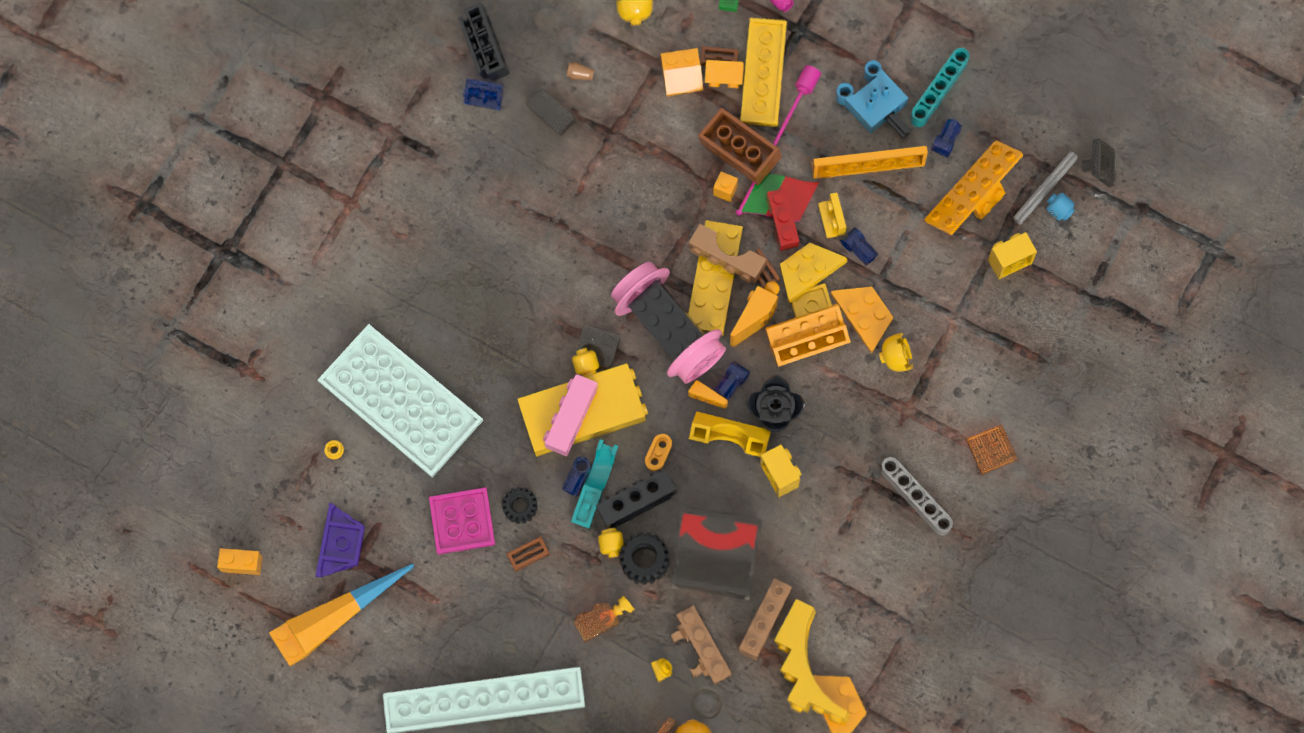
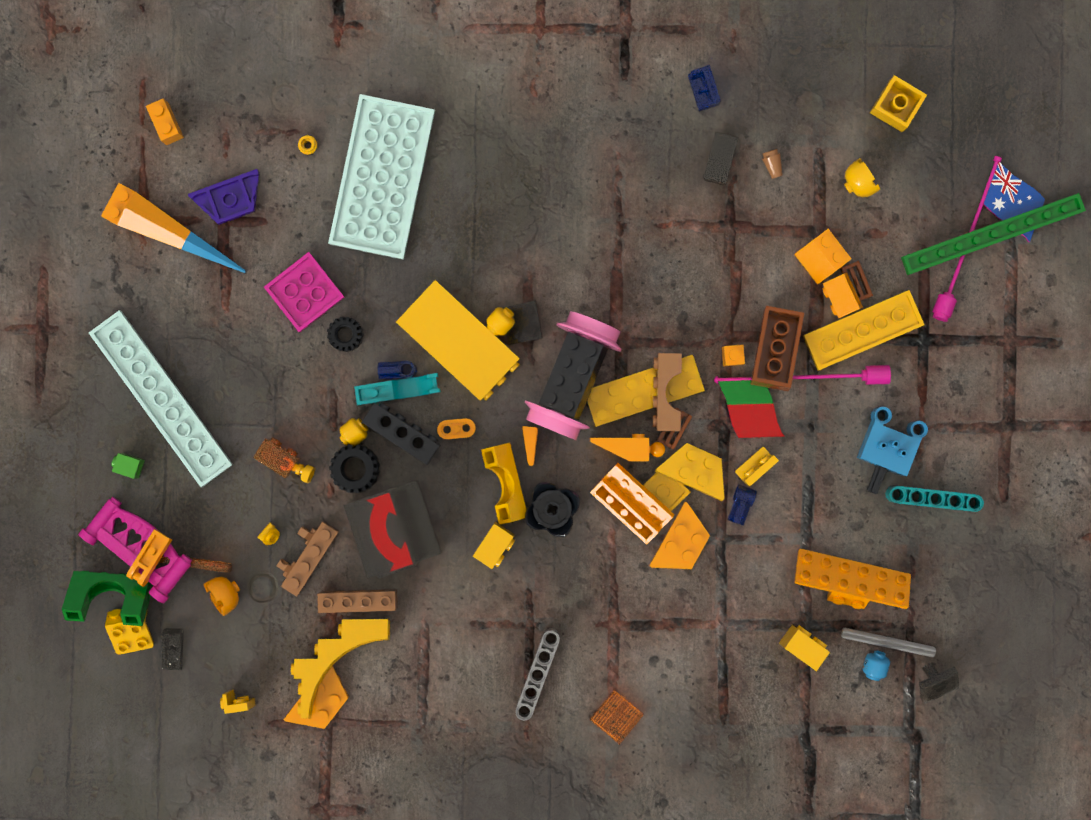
camera: 60 degrees right, 15 degrees up
black brick [458,3,510,81] -> none
dark orange tile [506,536,550,572] -> none
bright pink brick [543,374,598,457] -> none
clear blue piece [714,361,750,400] -> none
red arch [766,188,800,251] -> none
light orange arch [811,146,928,179] -> none
yellow cylinder [879,333,913,372] -> none
clear blue piece [931,119,962,158] -> none

